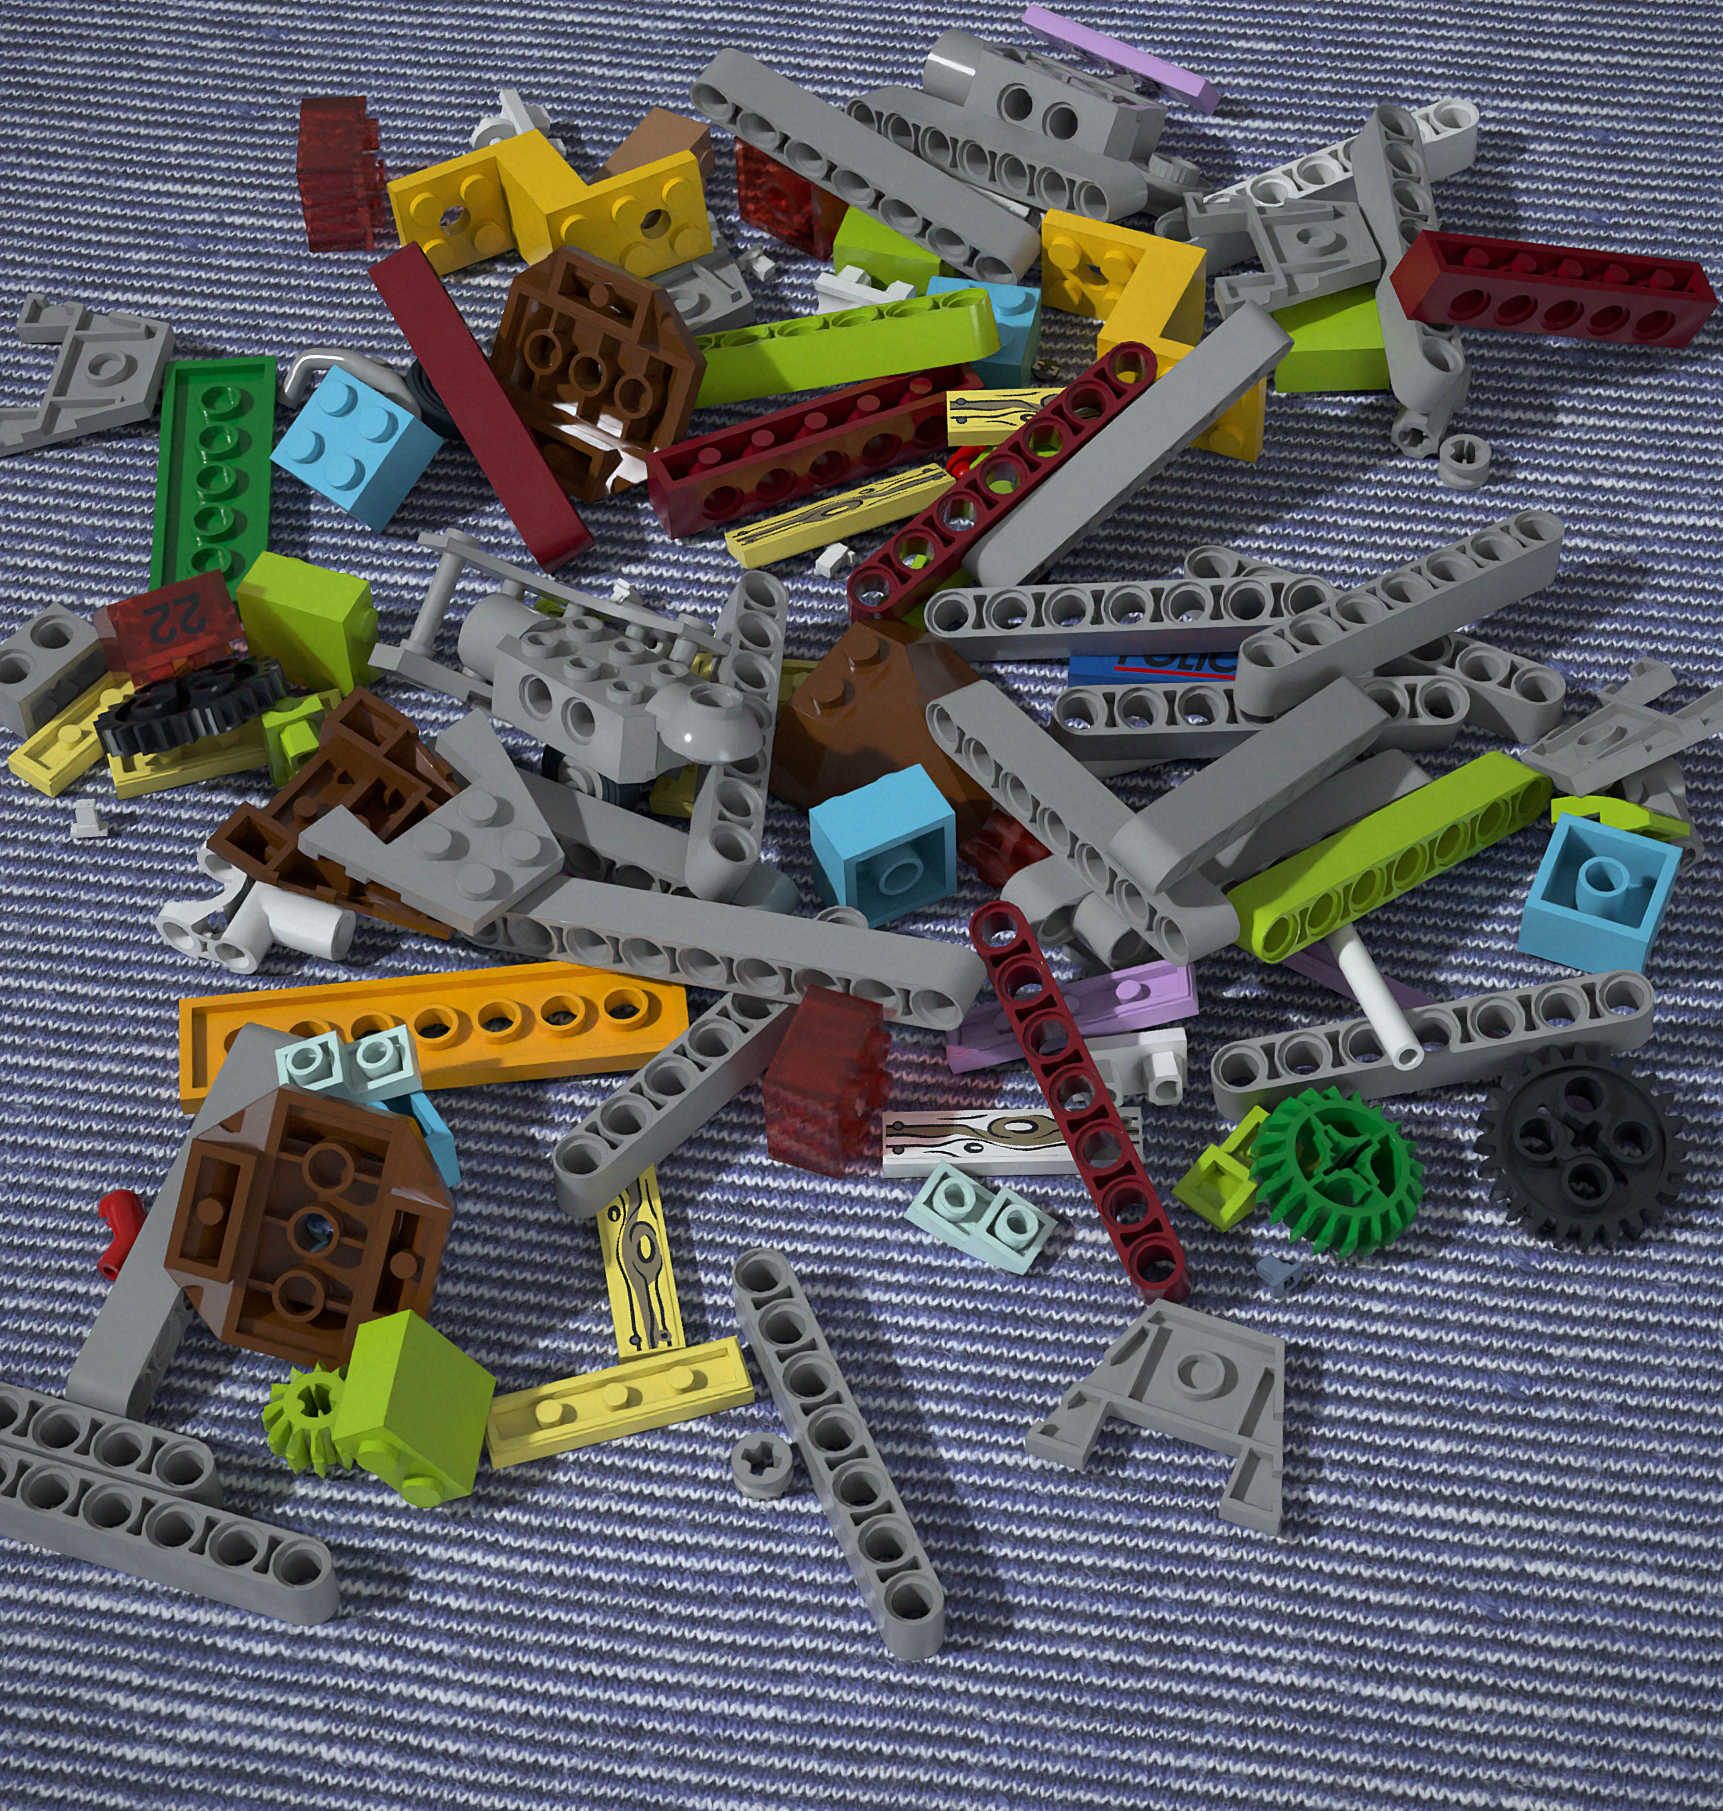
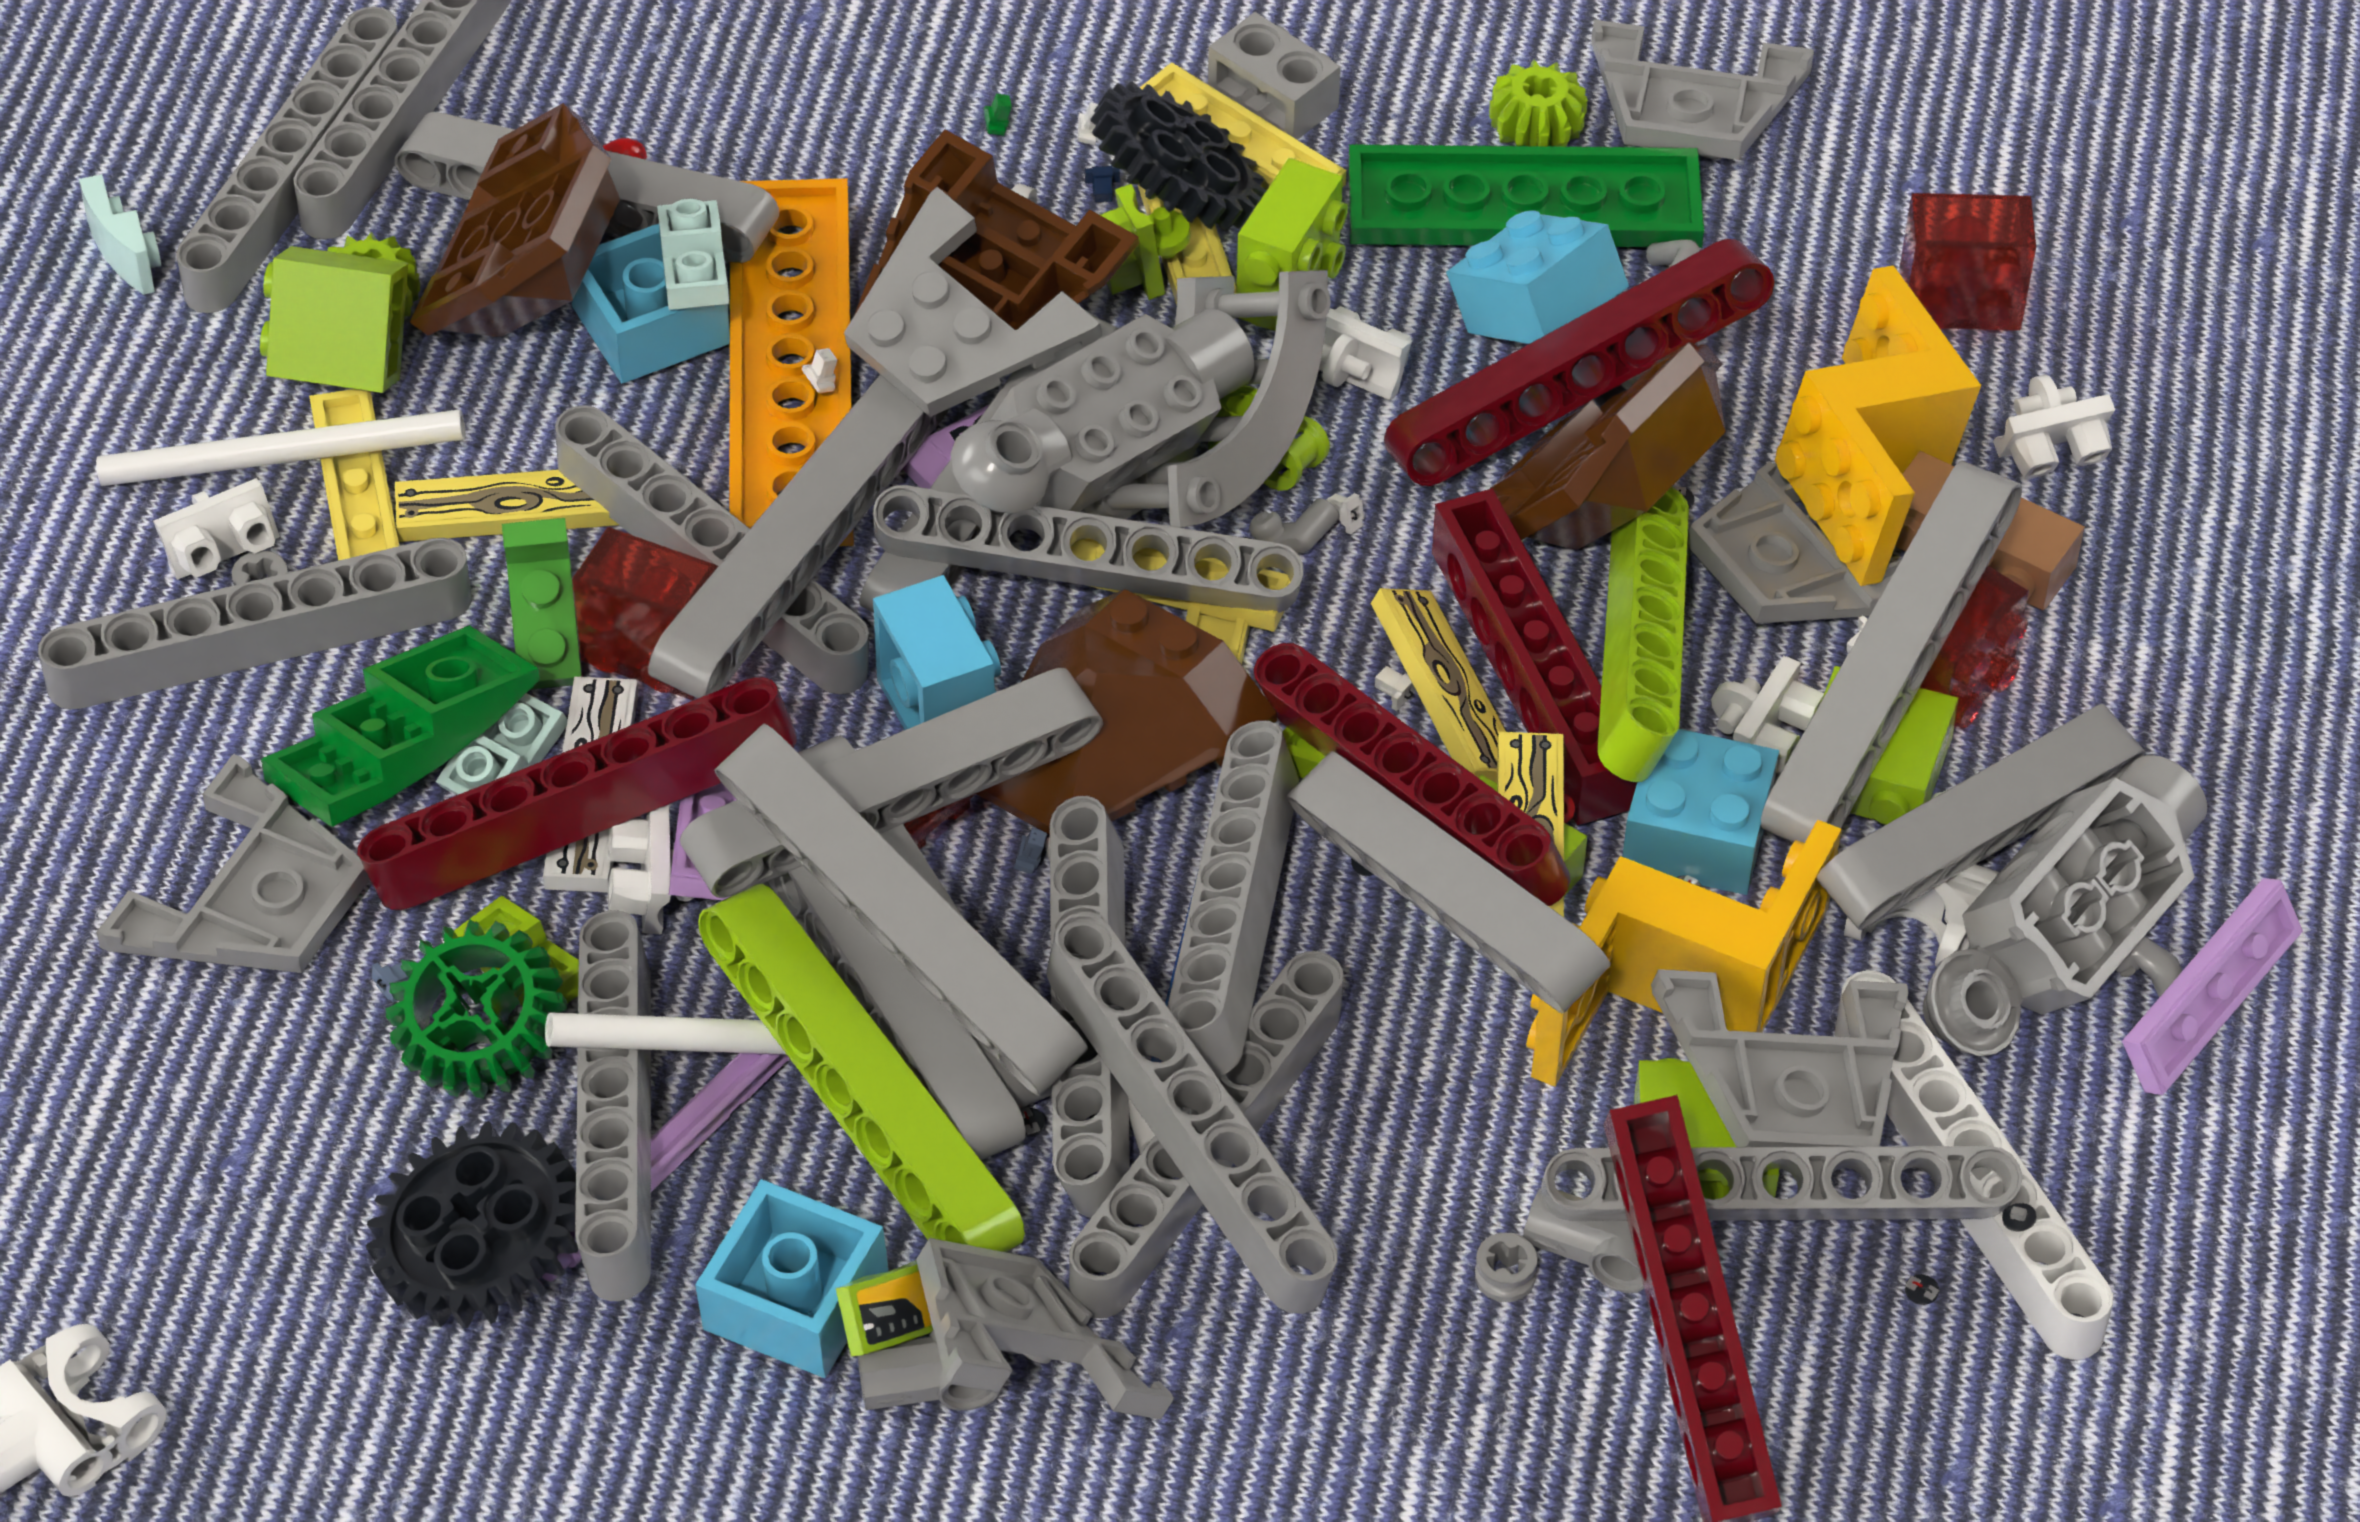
camera: 90 degrees right, 0 degrees up
clear red brick [91,568,245,688] -> none
none -> light aqua slope [79,174,161,295]
none -> white piece [96,409,466,486]
none -> white hips [153,478,280,580]
none -> green slope [261,625,540,827]
none -> bright green bracket [502,518,582,690]
none -> white piece [802,348,837,393]
none -> green piece [983,93,1012,136]
none -> dark blue piece [1085,166,1120,203]
none -> white hips [1319,306,1412,400]
none -> lime gear [1489,59,1588,147]

